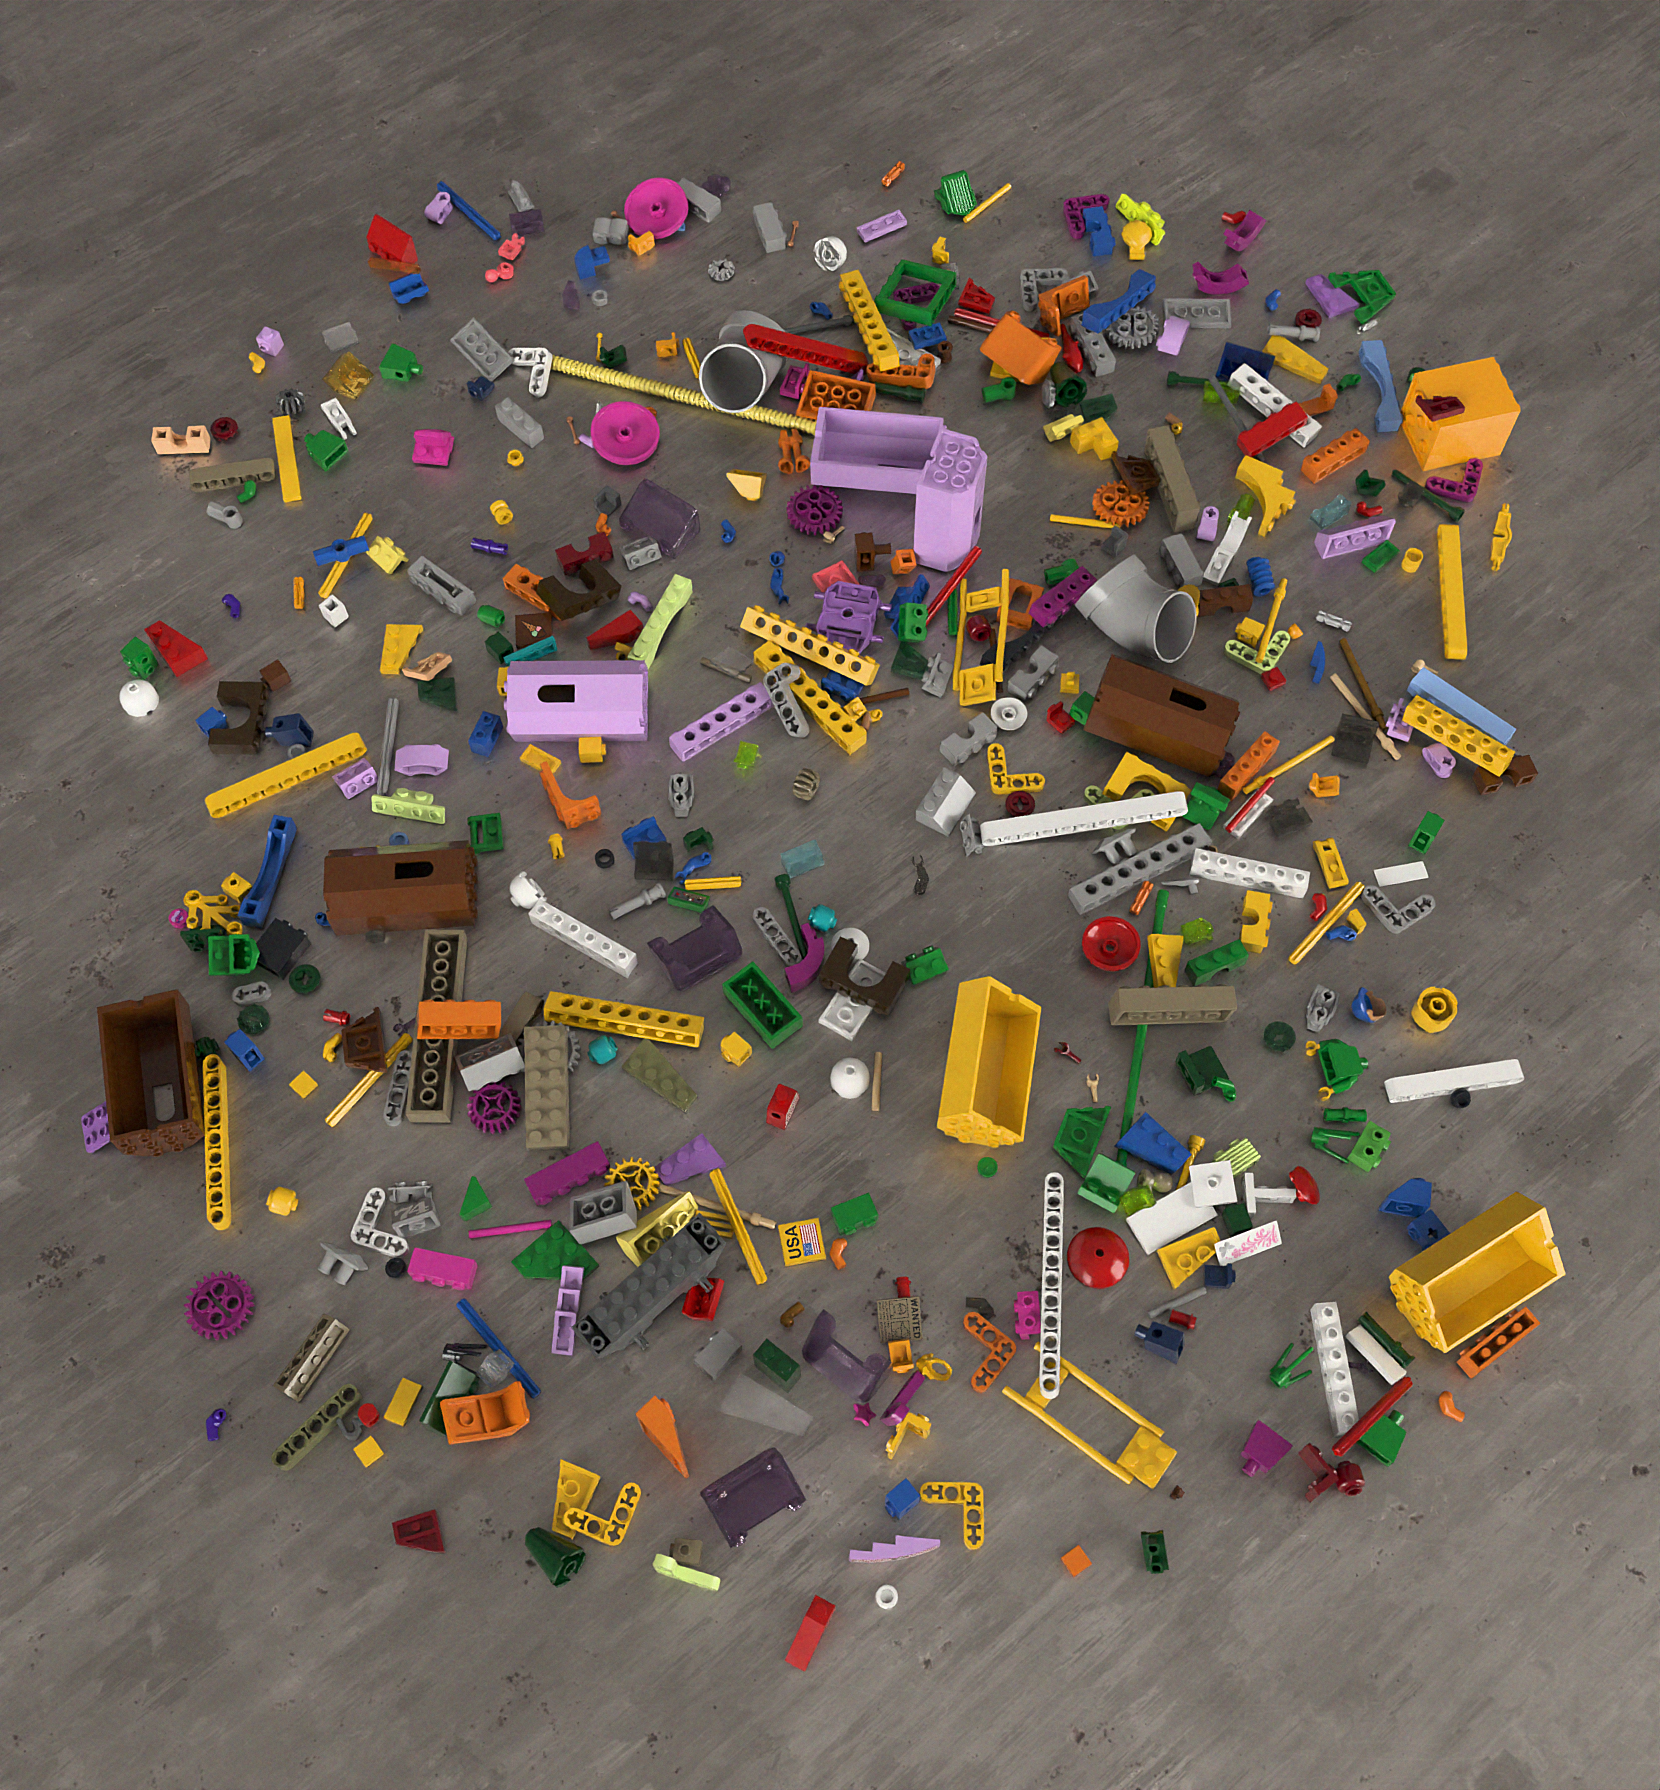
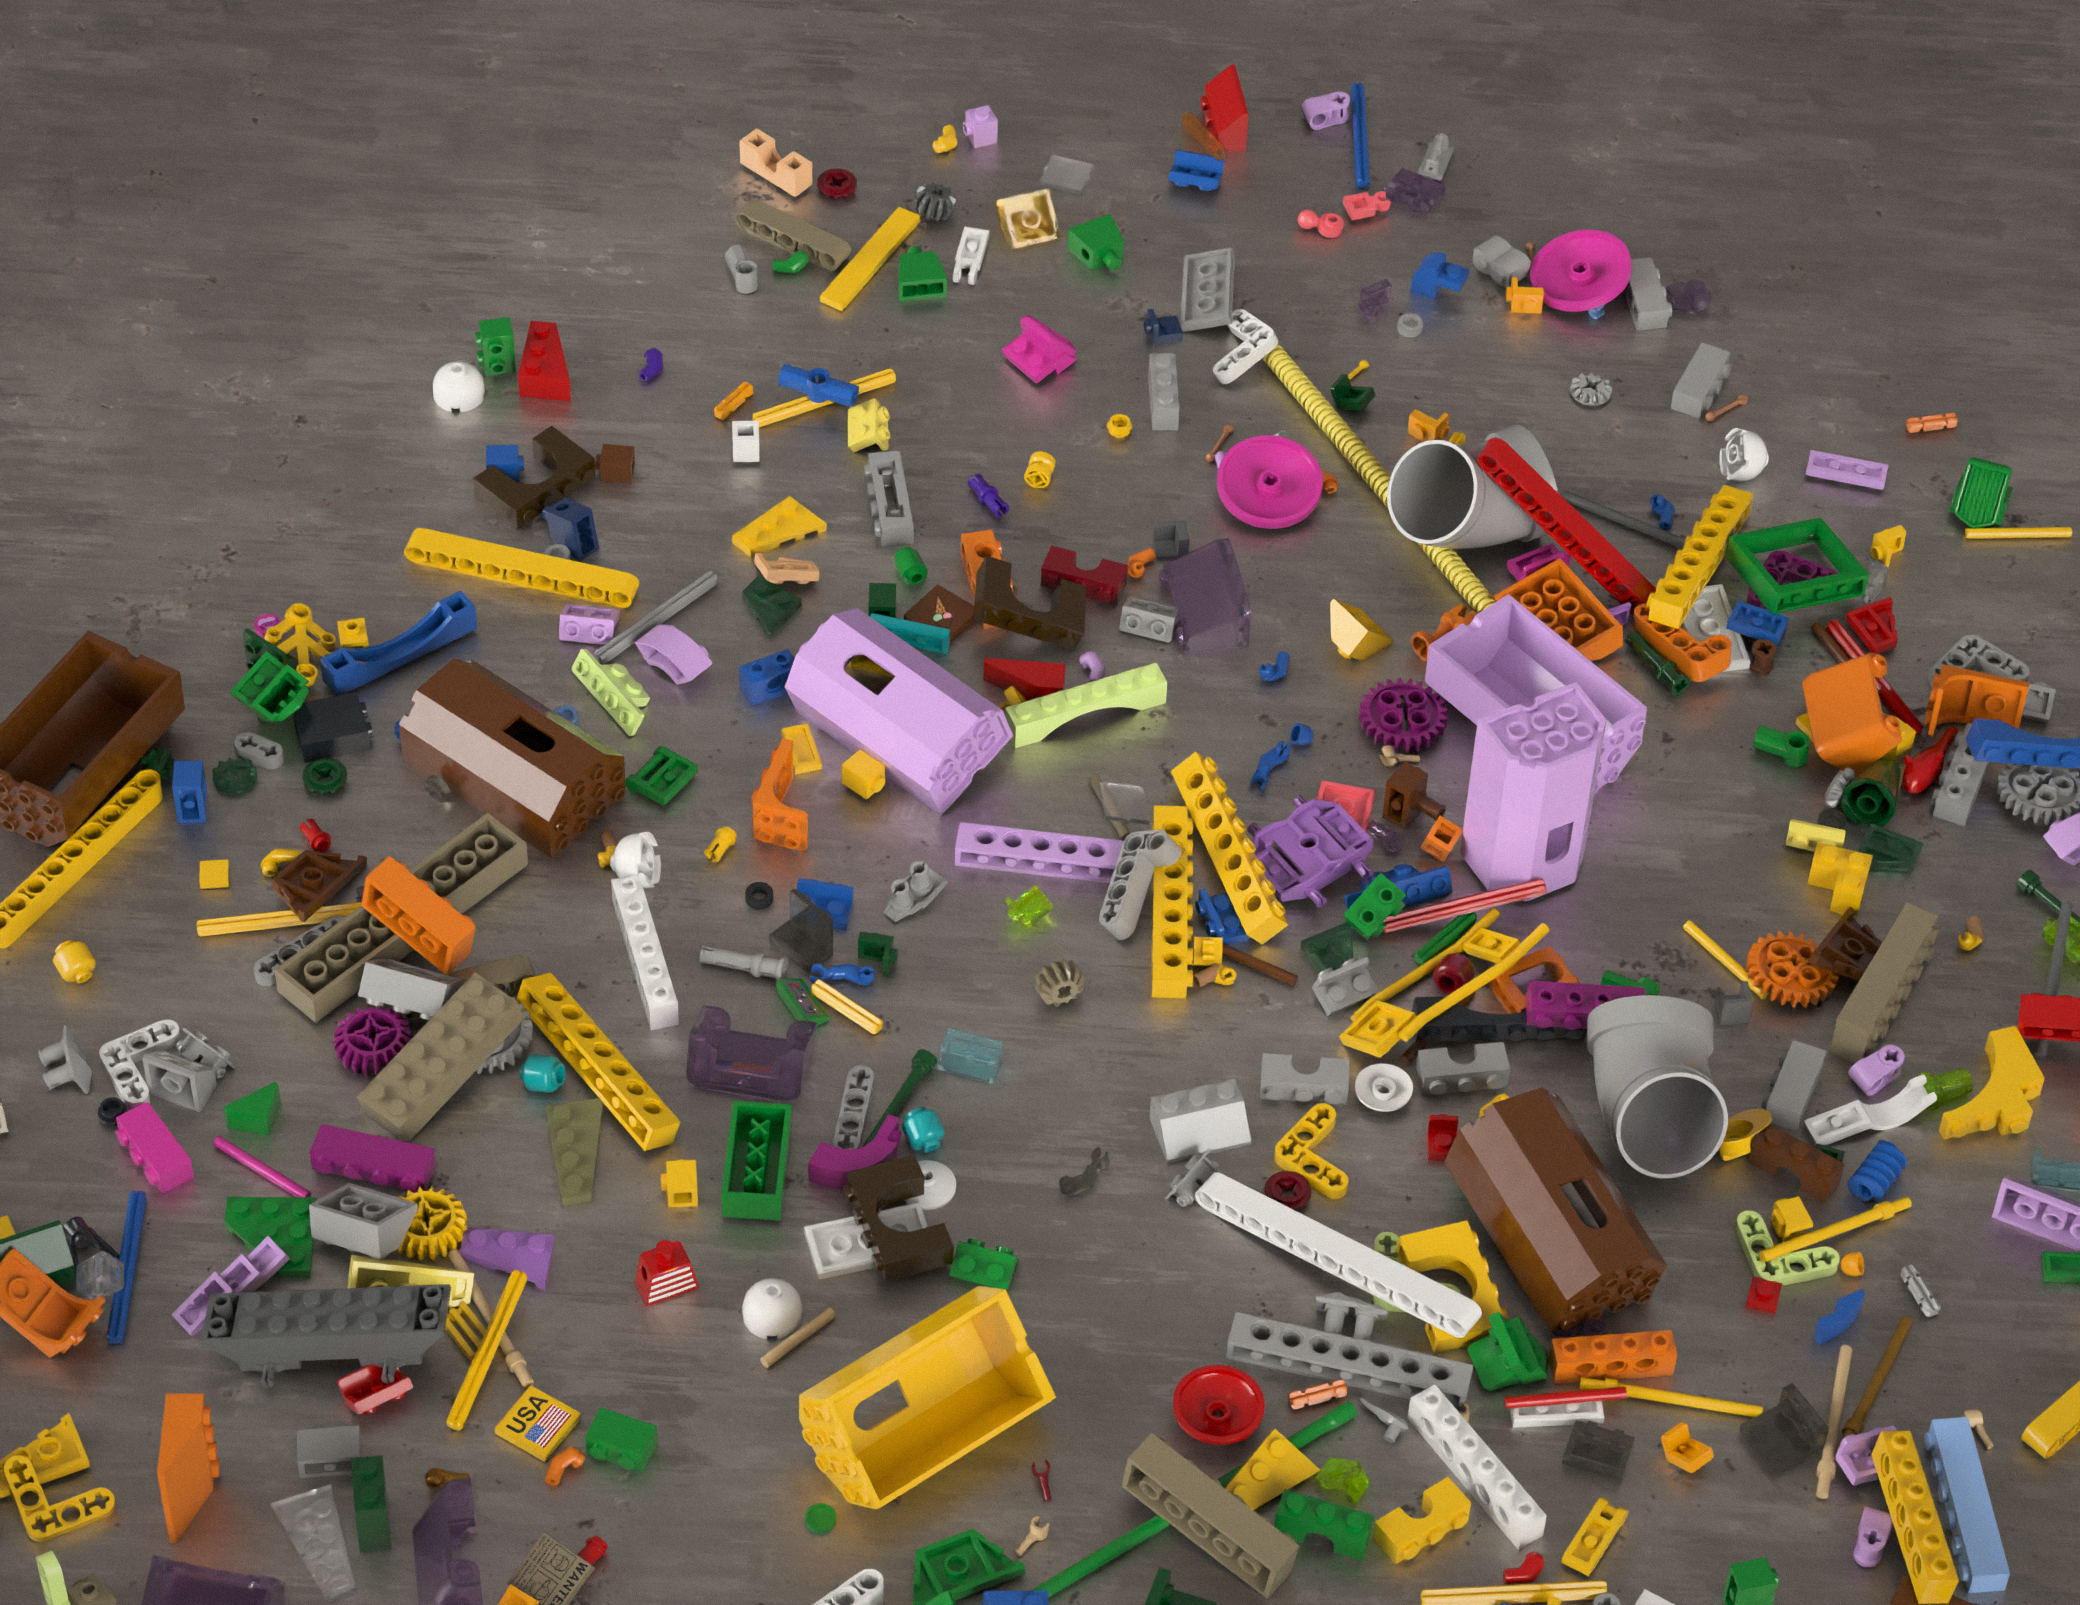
camera: 40 degrees right, 15 degrees down
none -> arm [597,829,618,867]

